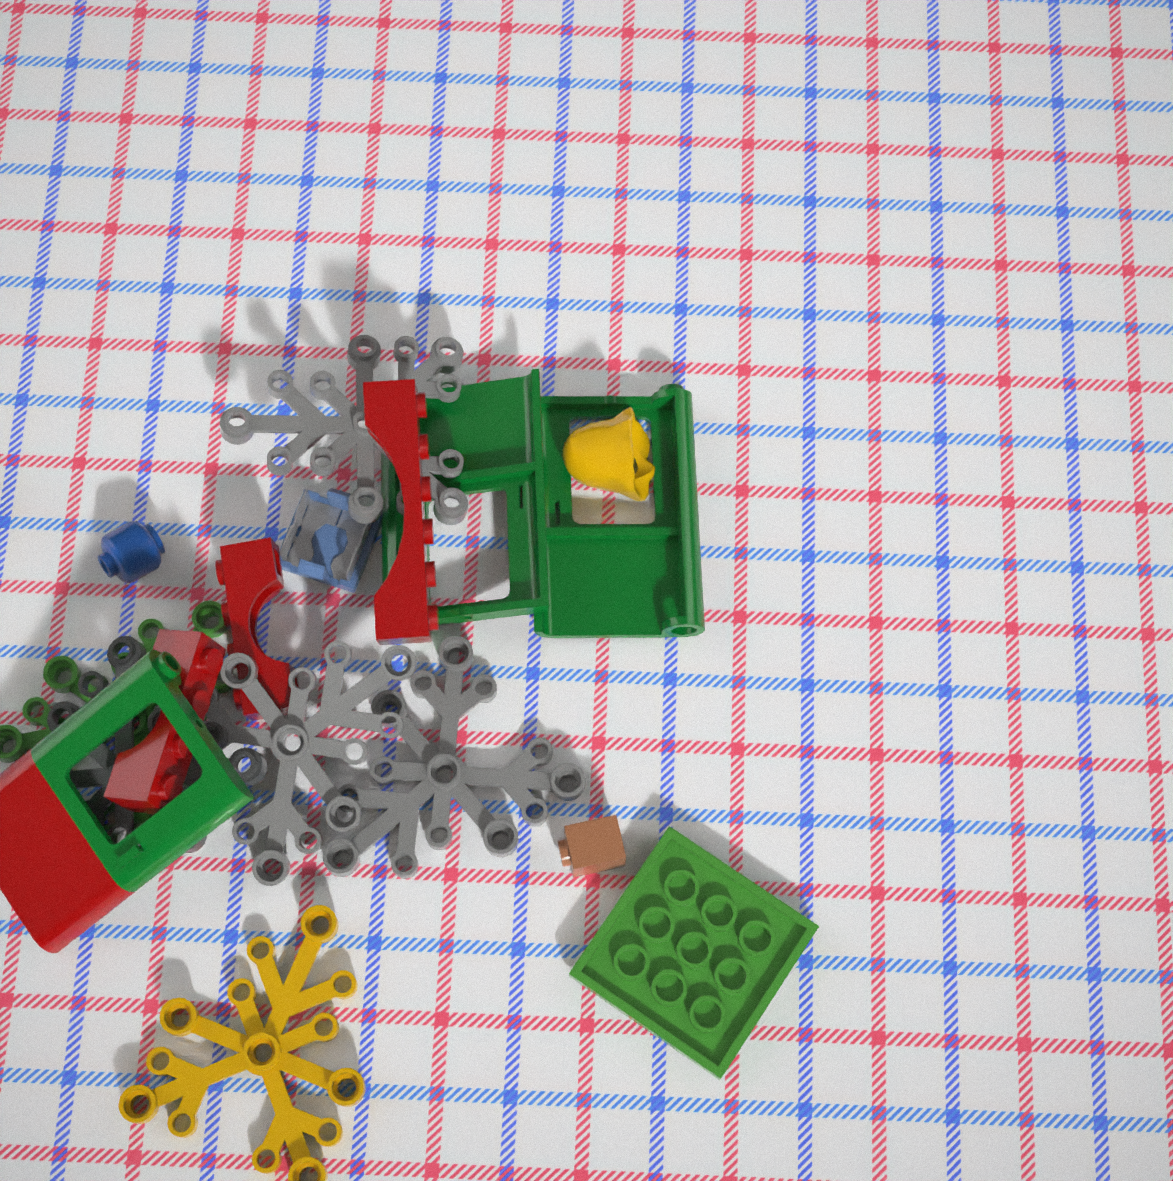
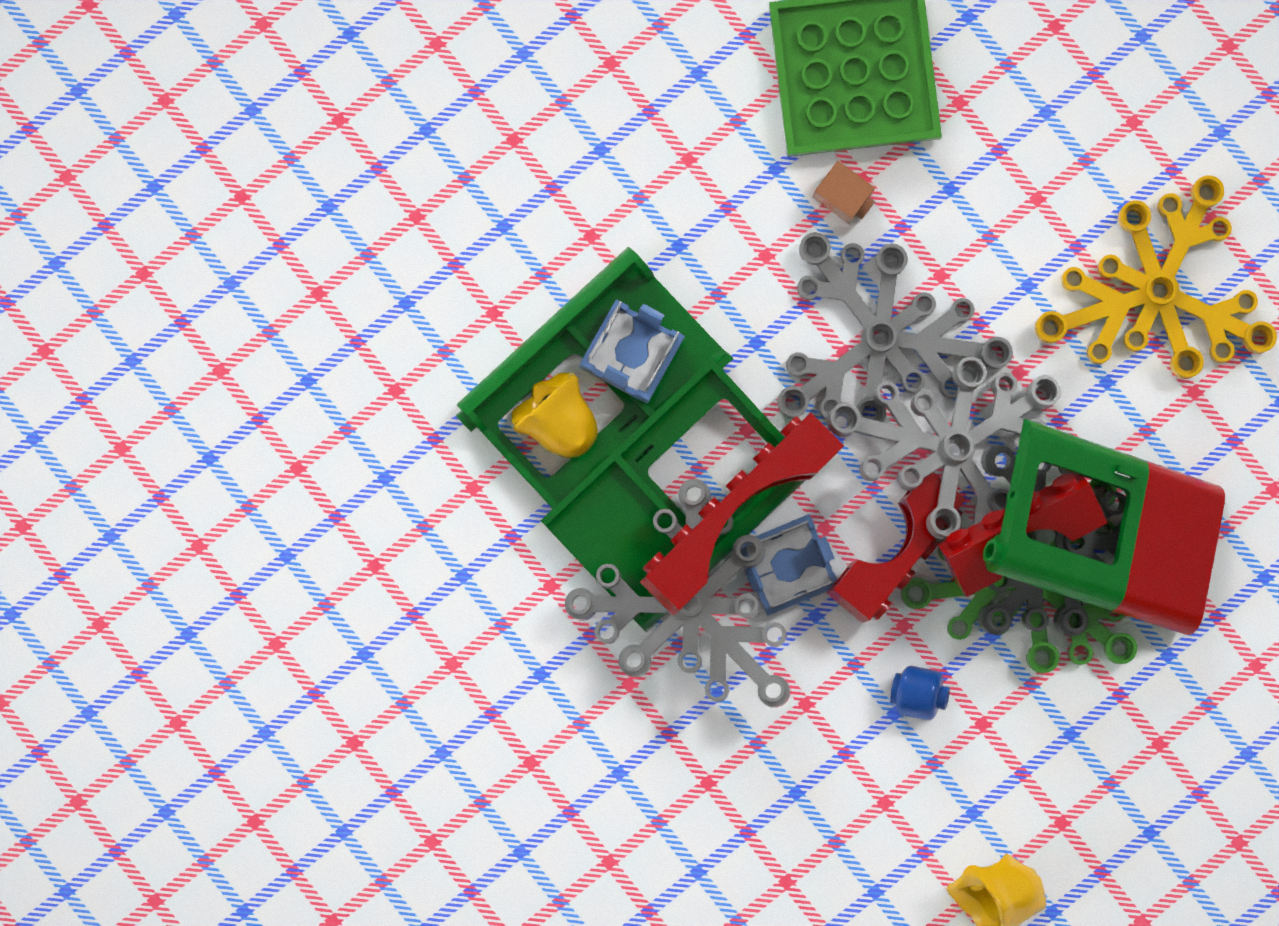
camera: 135 degrees left, 15 degrees up
none -> piece [579,299,685,404]

